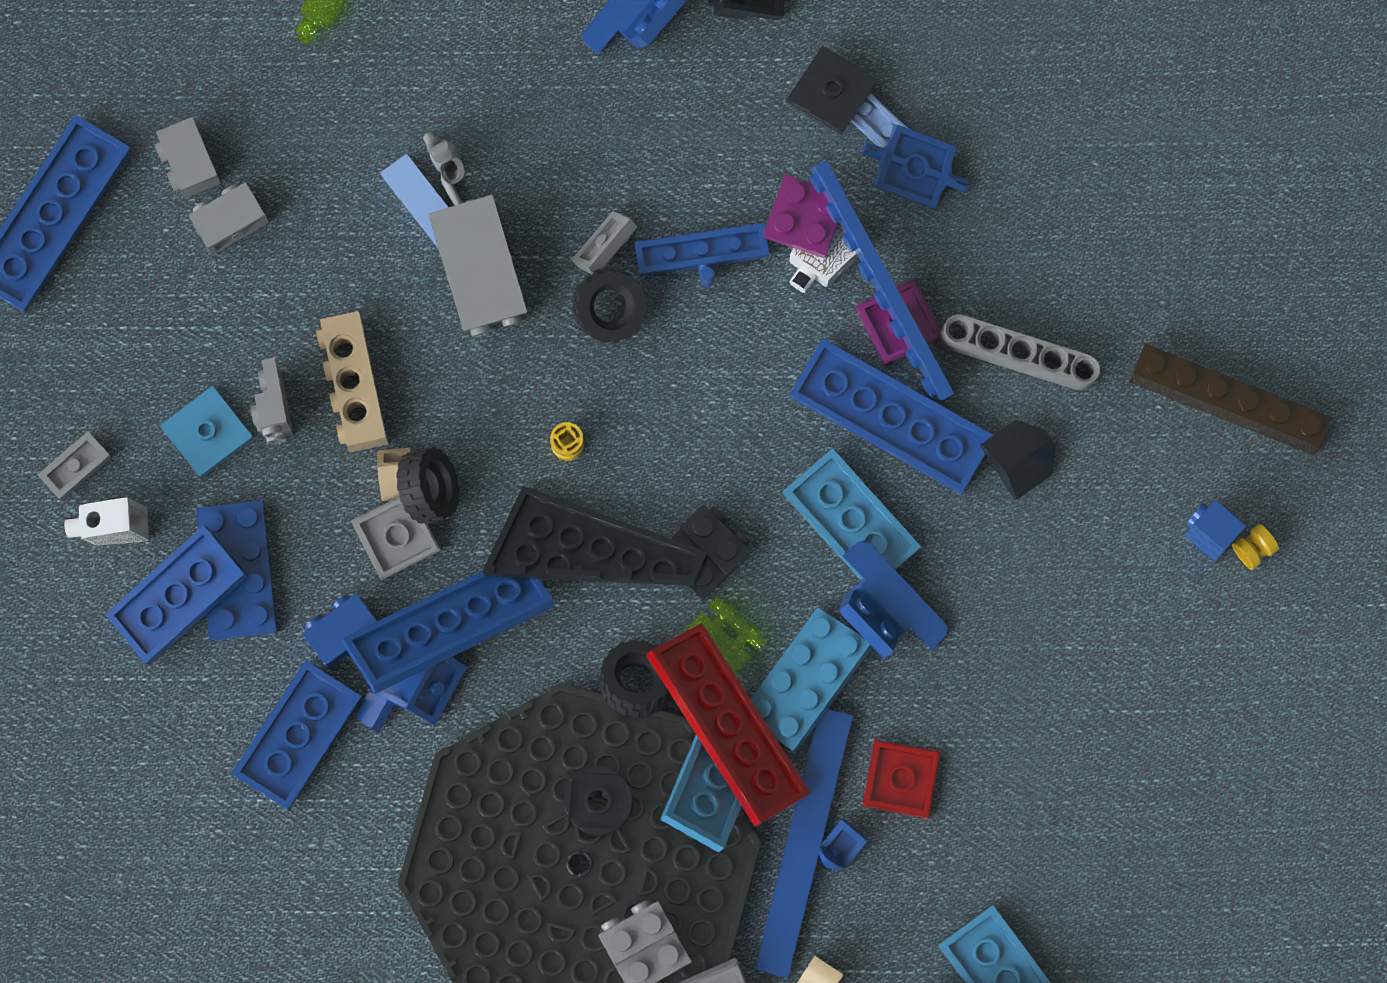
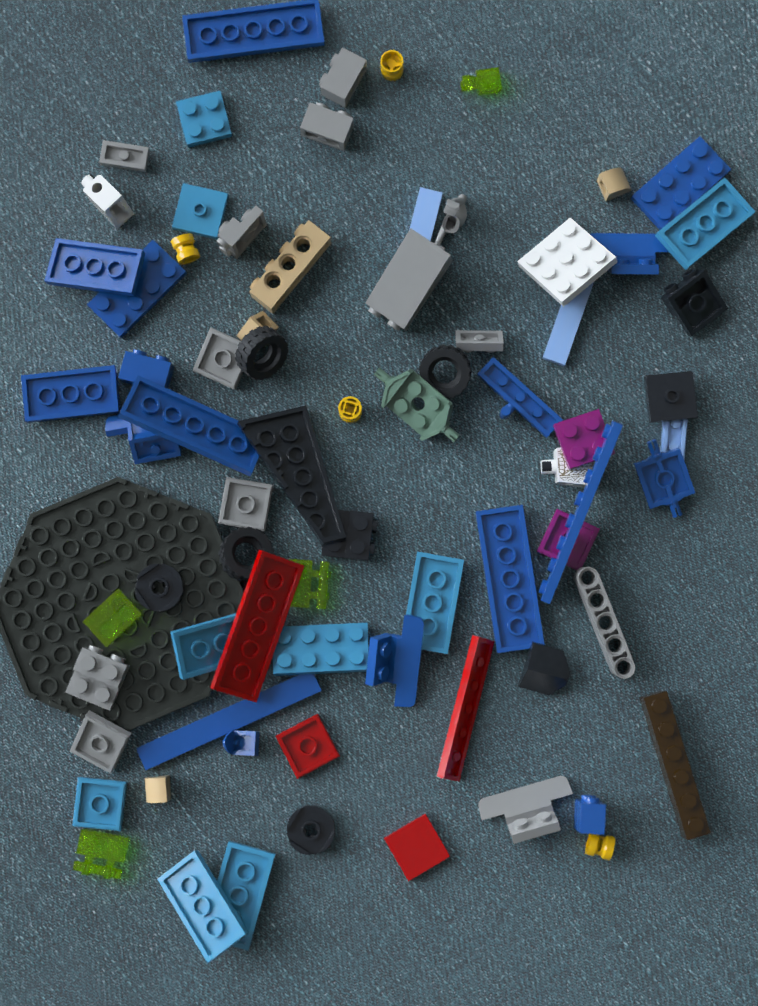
camera: 55 degrees right, 5 degrees up
none -> clear neon green plate [82,589,143,647]
none -> yellow wheel [171,233,200,265]
none -> dark azure plate [176,90,232,148]
none -> light grey plate [218,477,273,532]
none -> black plate [287,805,335,855]
none -> sand green plate [374,367,460,443]
none -> yellow wheel [380,50,403,81]
none -> red tile [384,813,450,881]
none -> red plate [437,635,495,782]
none -> light grey plate [478,776,573,844]
none -> white plate [517,218,617,307]
none -> light blue tile [542,282,594,366]

